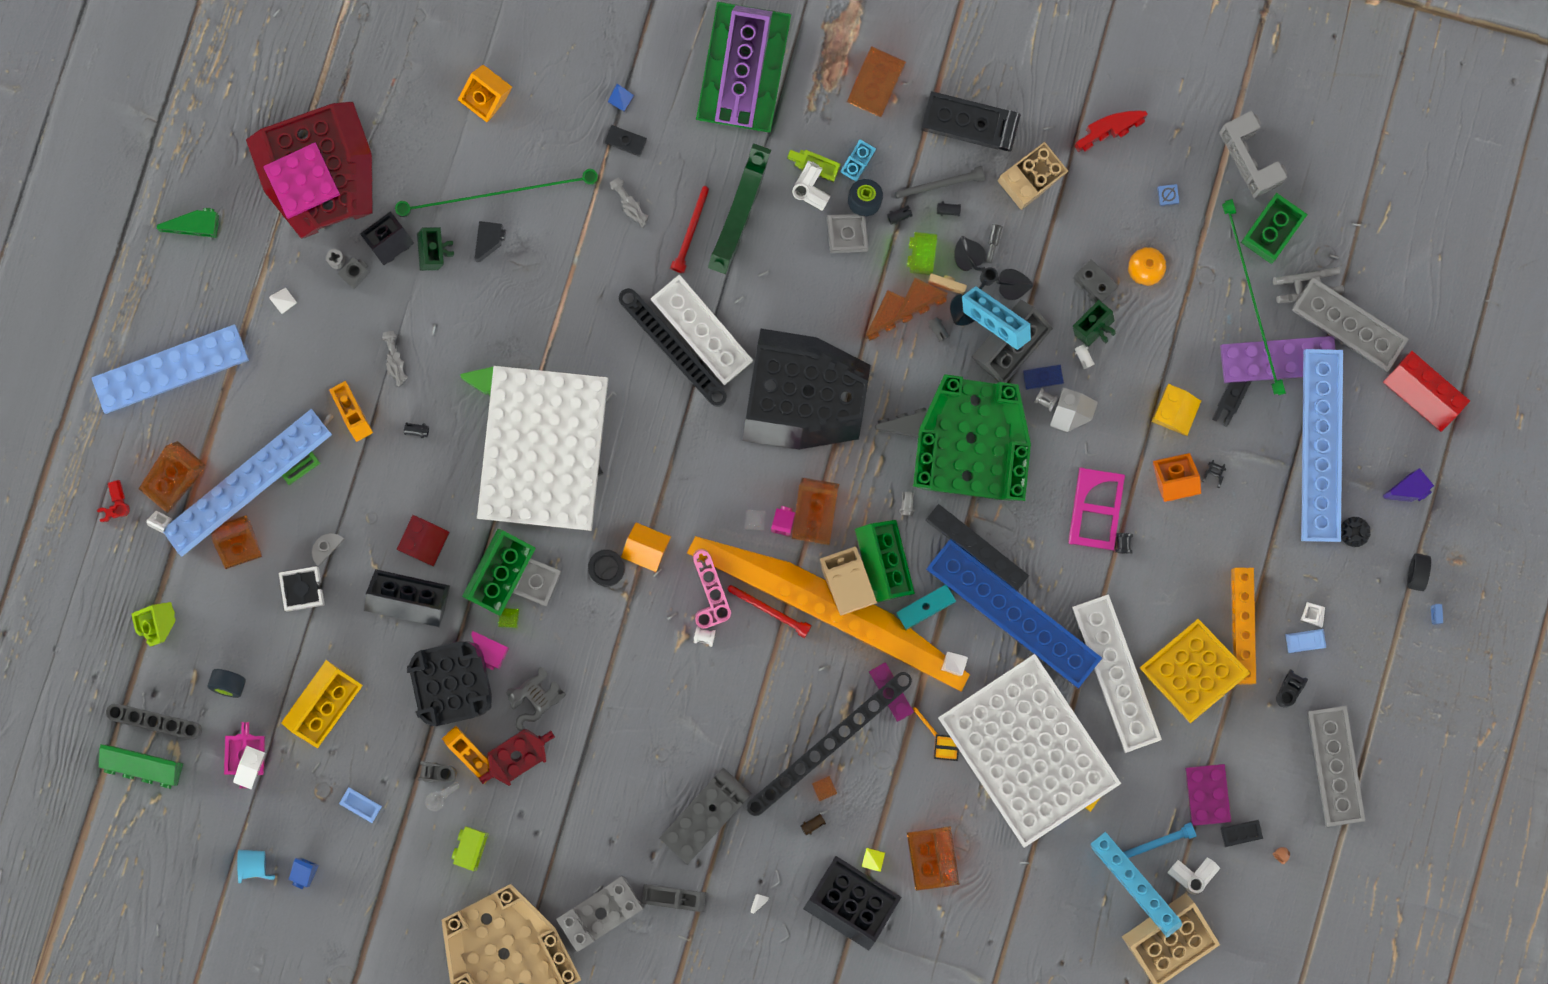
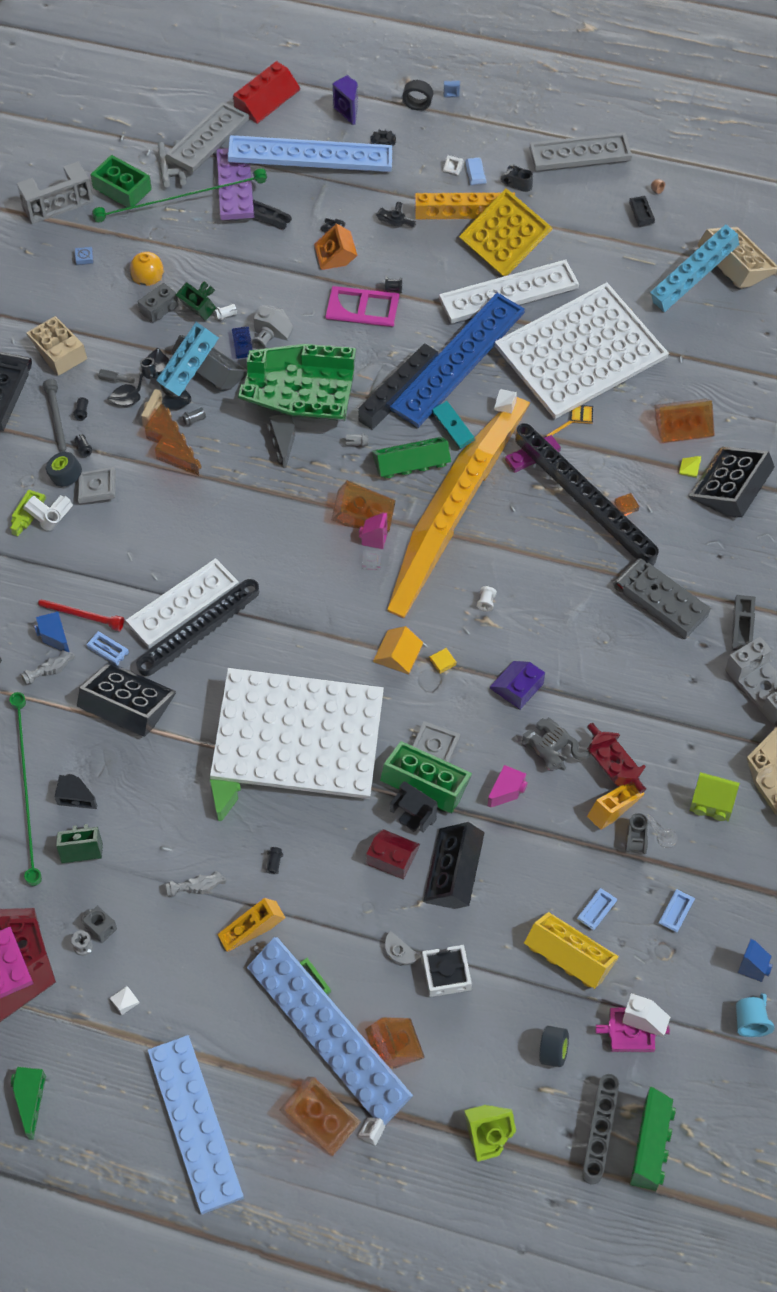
camera: 90 degrees left, 25 degrees down
red bar [97,480,130,522] -> none
black slope [360,211,414,265] -> none
black plate [407,641,492,726] -> none
clear neon green slope [498,608,519,629] -> none
black tyre [588,550,625,587] -> none
bright pink beam [693,549,731,629] -> none
dark green arch [708,143,771,275] -> none
red piece [727,585,812,639] -> none
black wedge [743,329,871,450] -> none
white slope [750,894,769,914] -> none
dark brown pin [800,813,826,835] -> none
tan slope [820,546,877,616] -> none
medium azure slope [840,139,876,181] -> none
clear neon green brick [907,232,937,275] -> none
red slope [1074,111,1148,152] -> none
dark azure piece [1123,822,1197,858] -> none
yellow slope [1151,384,1201,436] -> none
white piece [1167,857,1220,895] -> none
magenta plate [1185,764,1231,826] -> none
none -> blue slope [34,611,70,652]
none -> black slope [77,662,176,737]
none -> light blue tile [86,631,129,665]
none -> black piece [376,202,416,228]
none -> black panel [390,781,437,833]
none -> yellow tile [430,648,457,674]
none -> dark purple slope [490,661,545,710]
none -> light blue tile [577,888,618,931]

